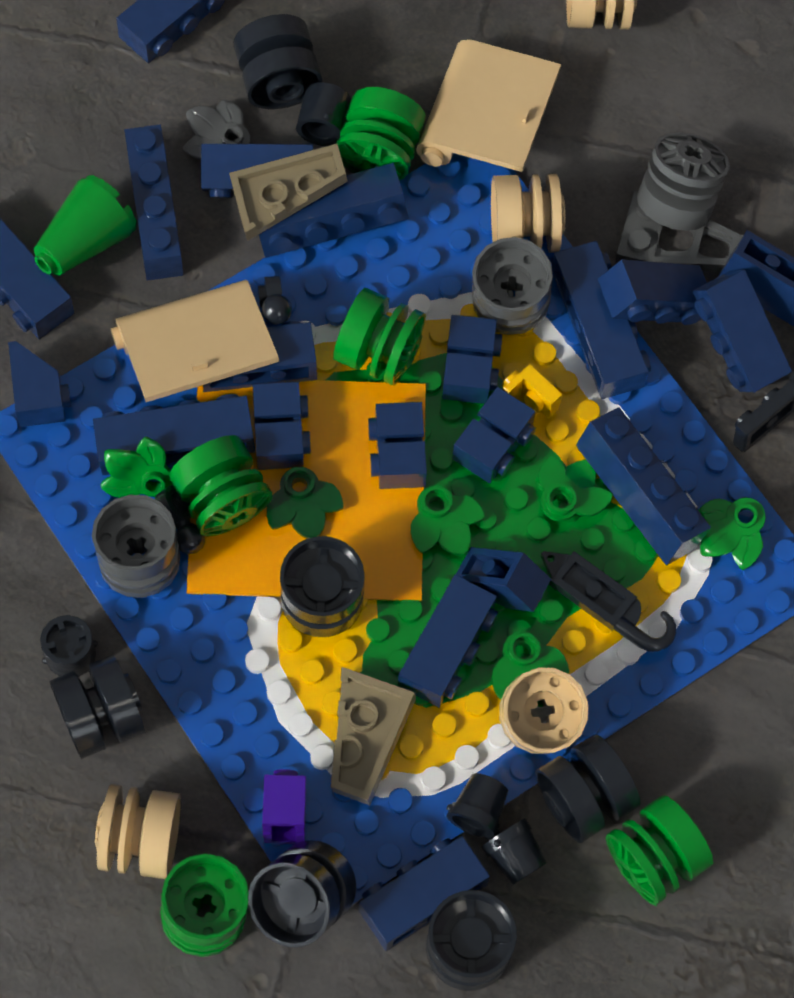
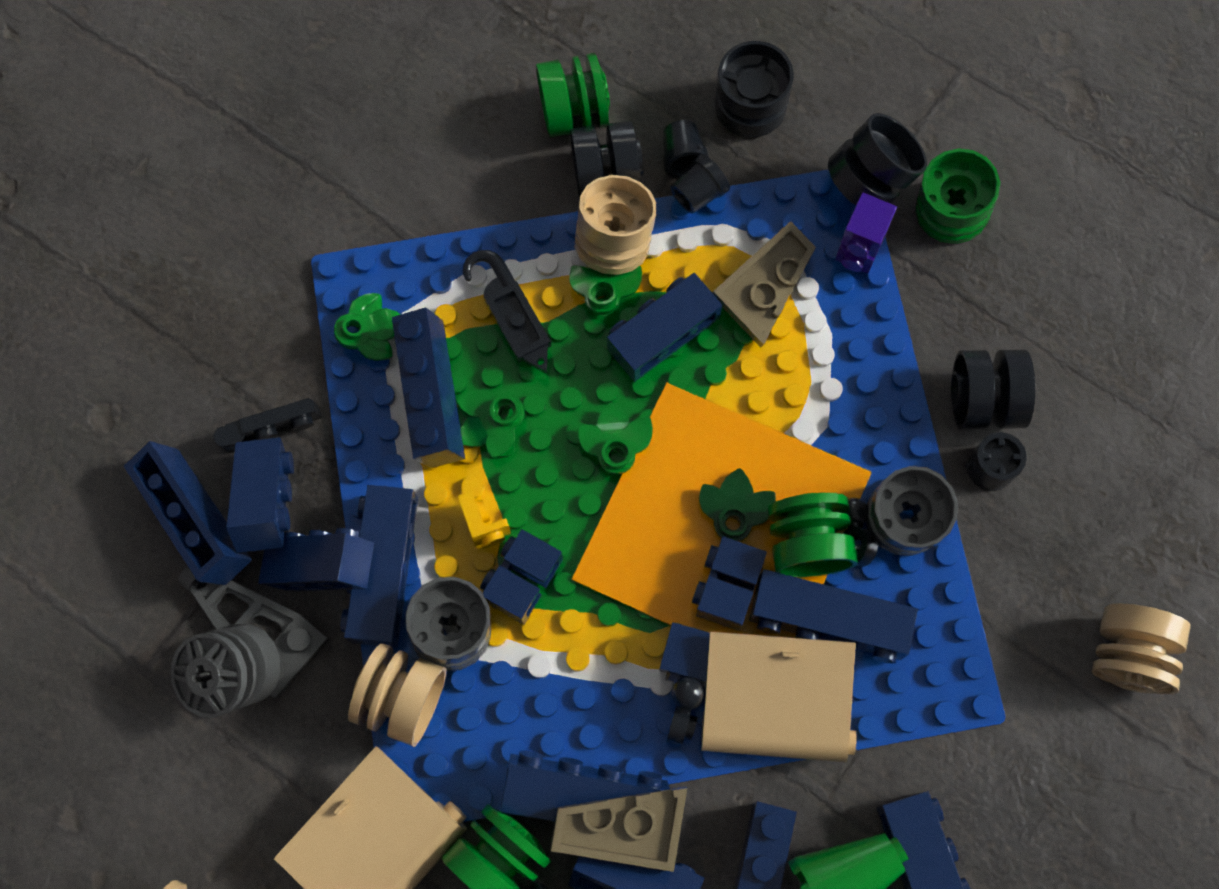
camera: 150 degrees left, 5 degrees up
dark blue slope [8,341,71,427] -> none
tan wheel [95,784,181,879] -> none
green plate [101,436,173,498] -> none
black wheel [280,536,364,637] -> none
green wheel [333,287,426,386] -> none
dark blue brick [359,836,490,951] -> none
dark blue piece [368,402,427,489] -> none
dark blue piece [452,387,536,484] -> none
dark blue slope [456,547,551,612] -> none

